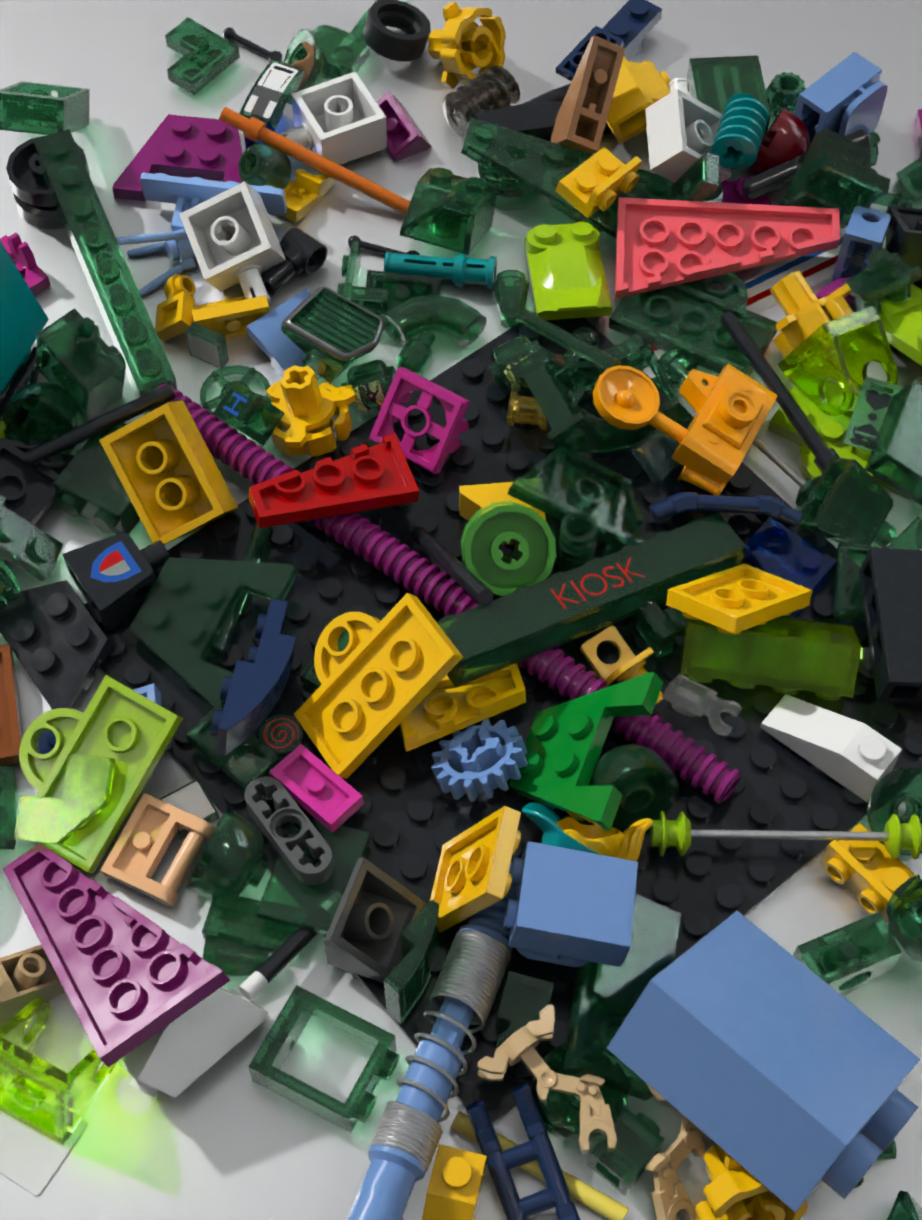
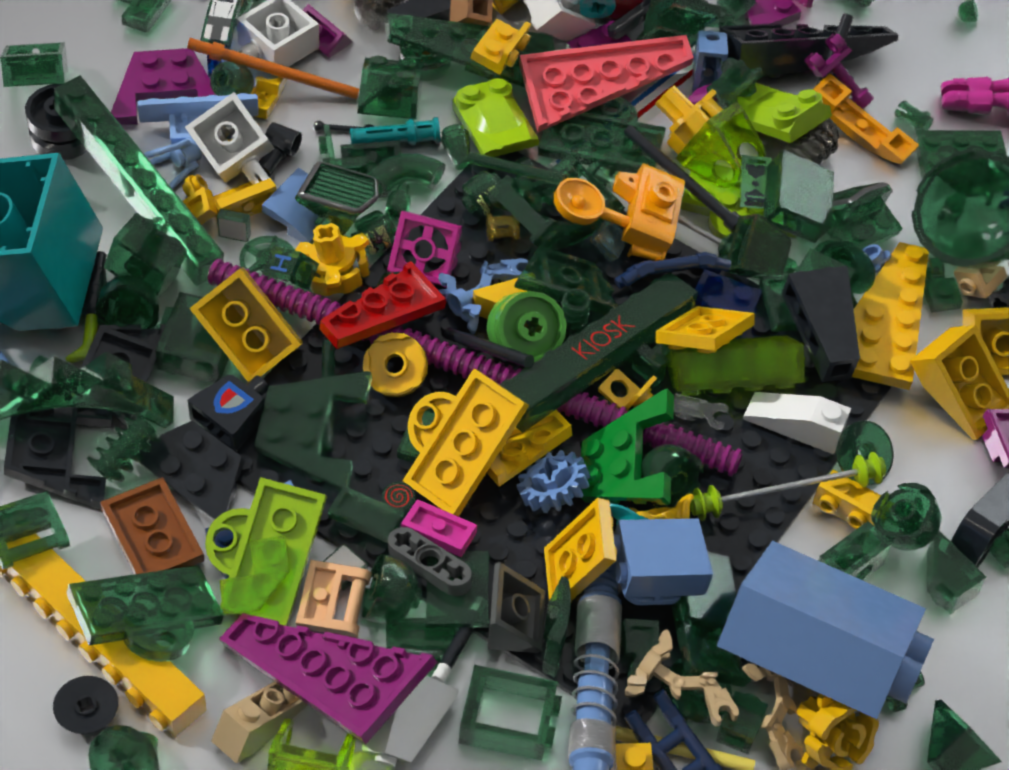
camera: 20 degrees left, 5 degrees down
black bar [24,383,176,466] -> none
dark blue slope [210,599,296,756] -> none
slope [666,152,723,203] -> none
none -> yellow tile [363,332,428,398]
none -> medium blue piece [438,258,529,334]

